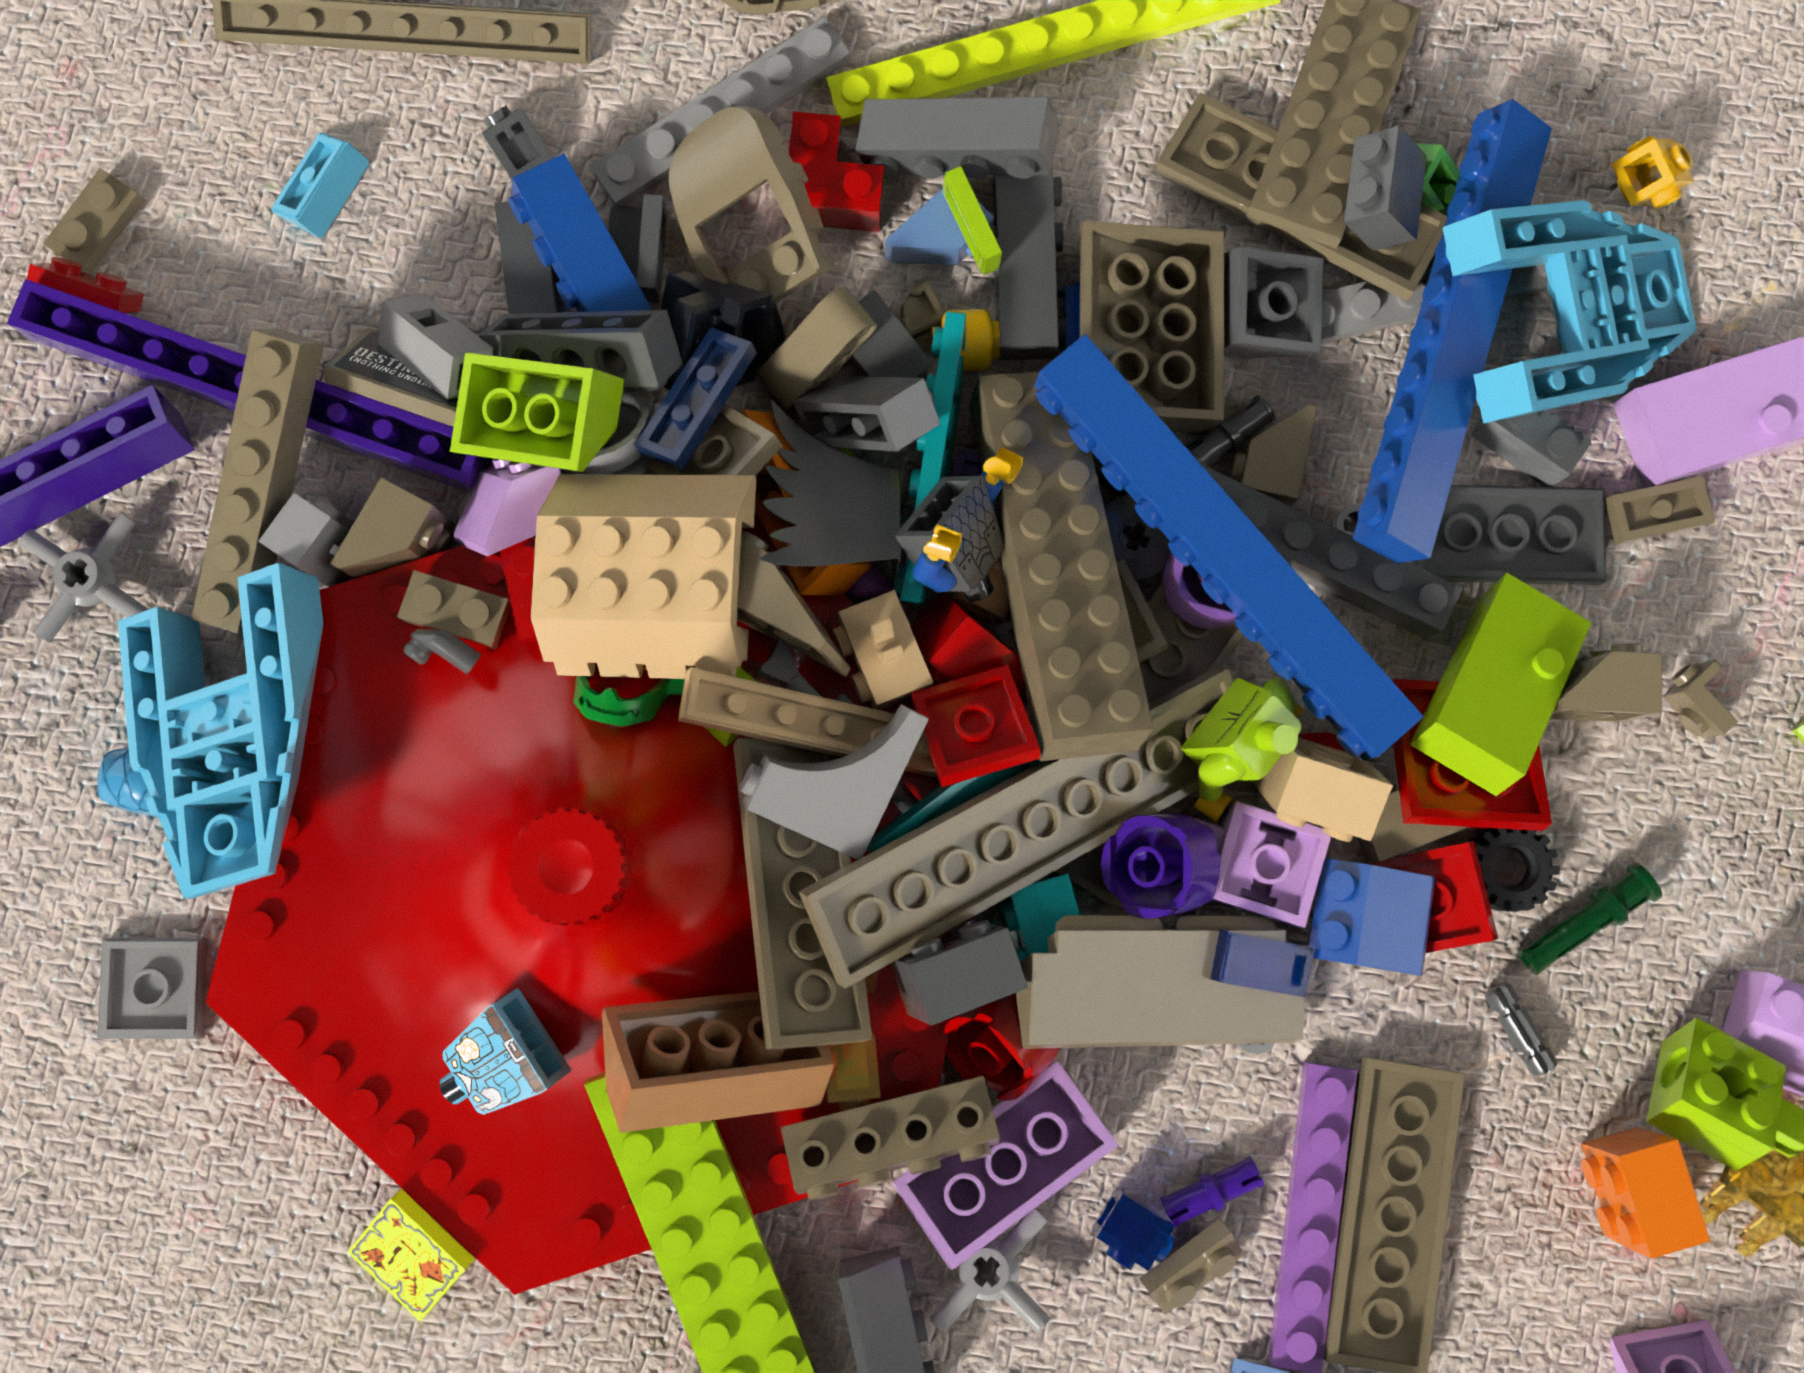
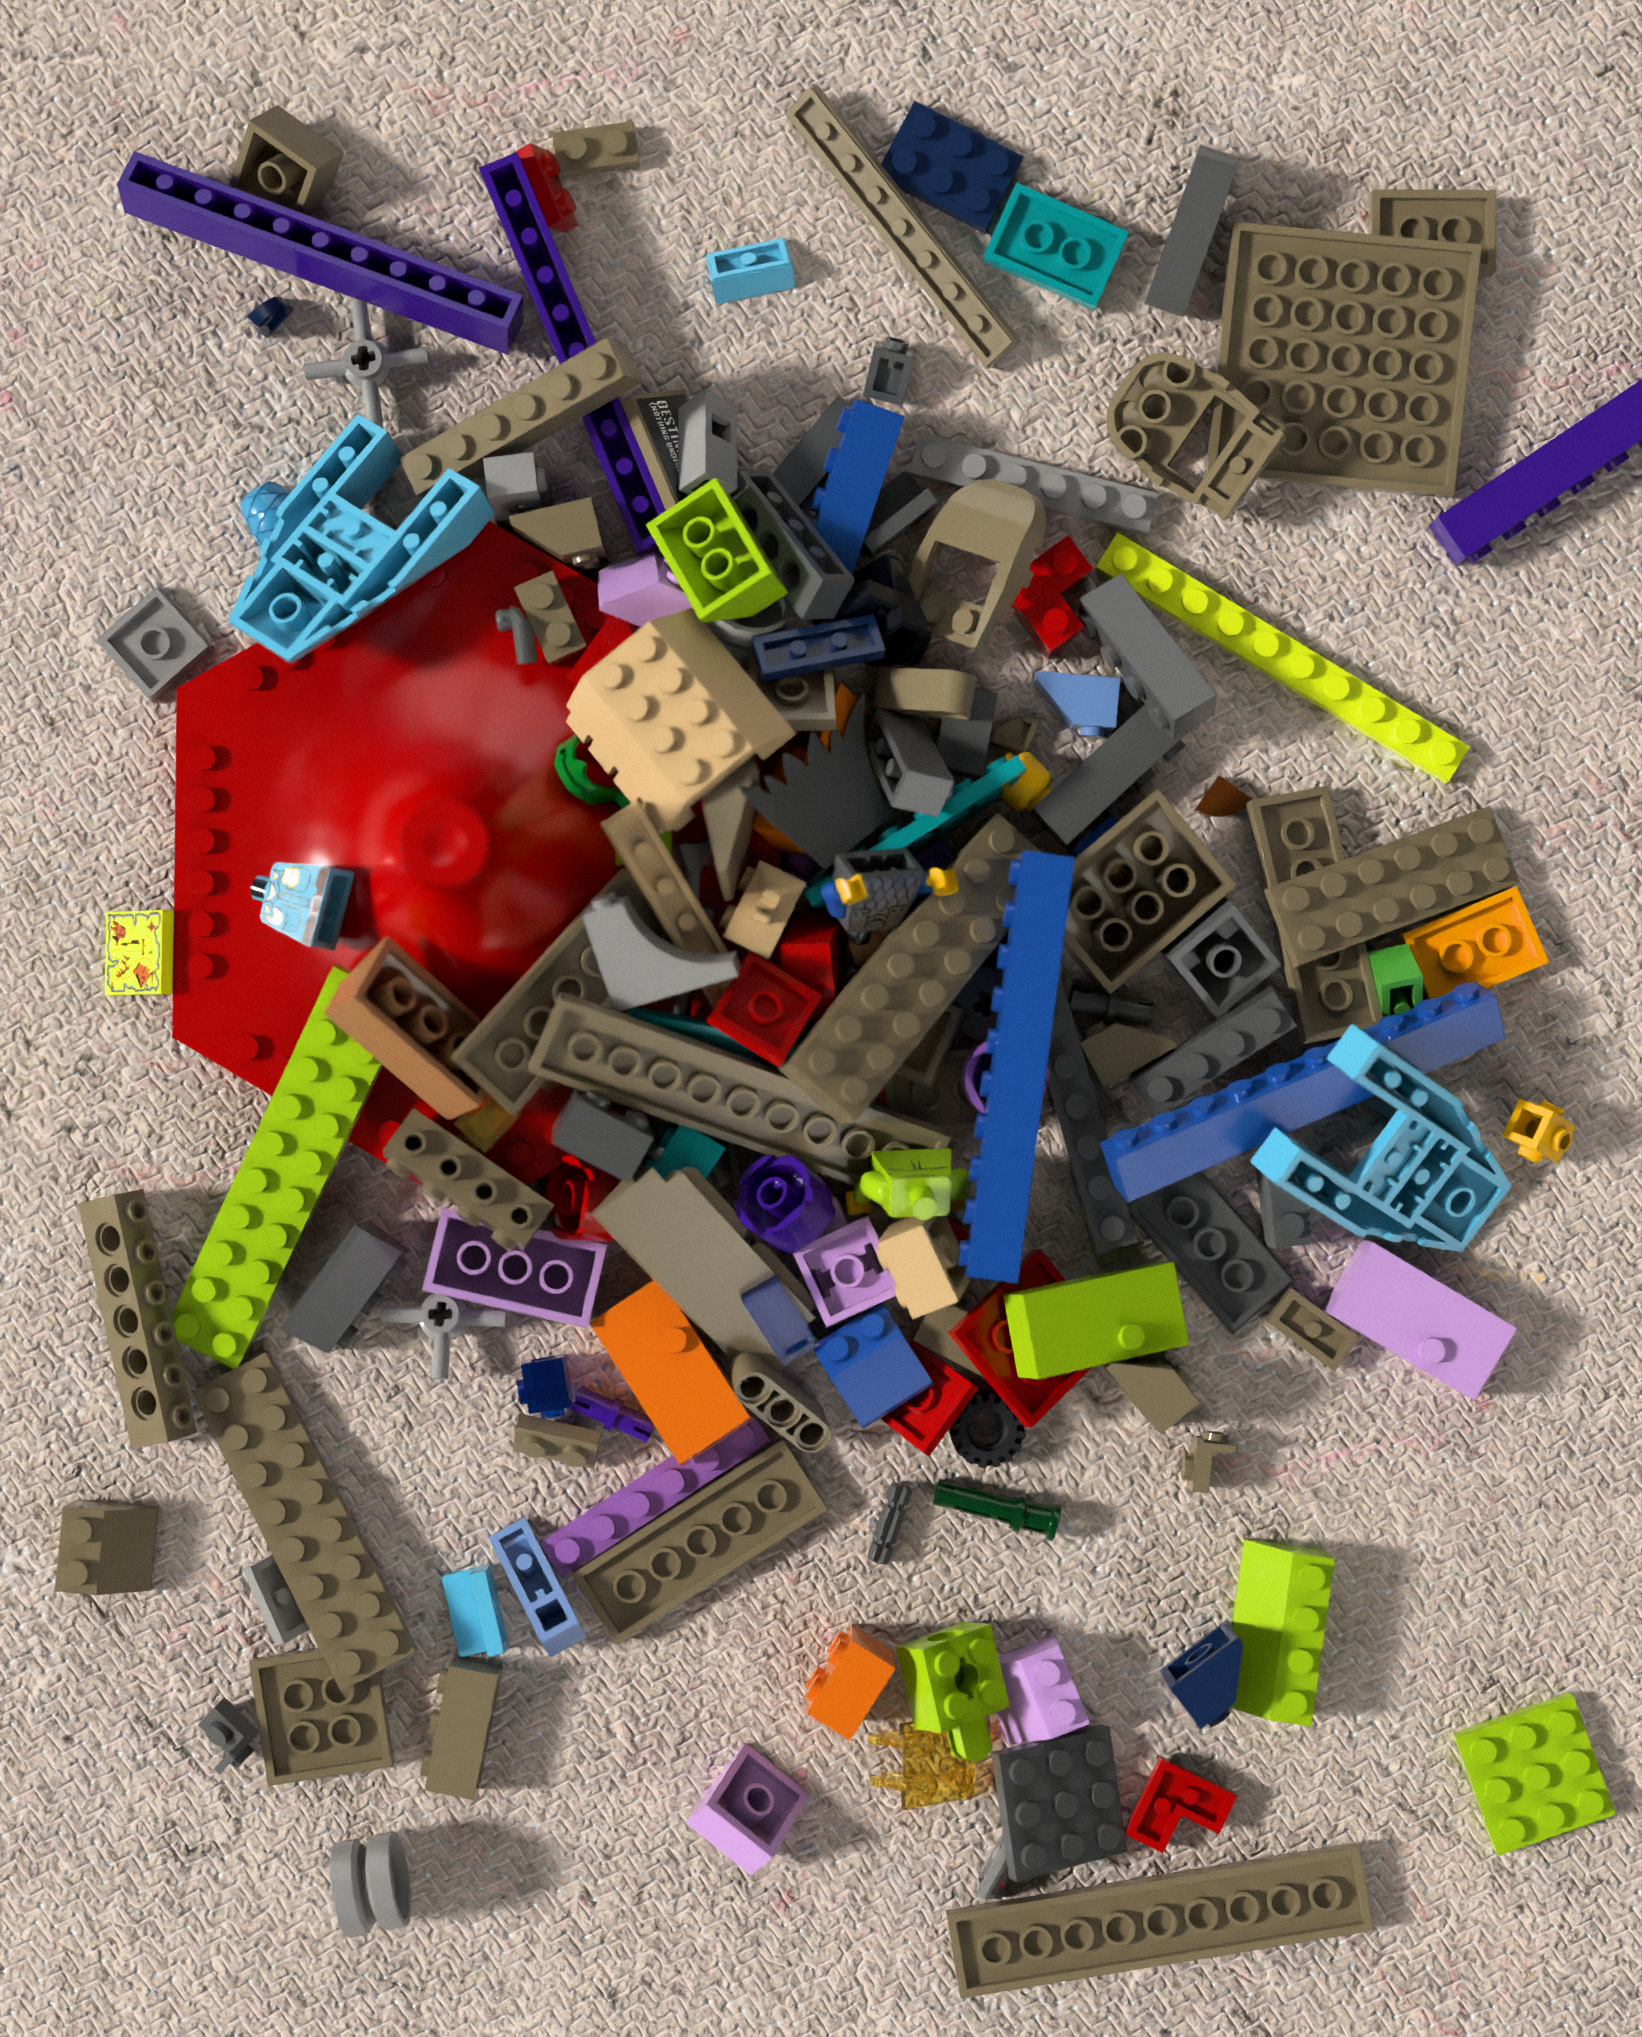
camera: 60 degrees right, 5 degrees up
lime tile [943,166,1002,275] -> none
dark grey brick [1344,125,1427,251] -> none
none -> orange brick [589,1280,756,1465]
none -> dark tan beam [729,1352,831,1453]
none -> dark grey brick [1131,986,1297,1116]
none -> reddish brown tile [1194,776,1253,817]
none -> light orange plate [1399,886,1549,999]

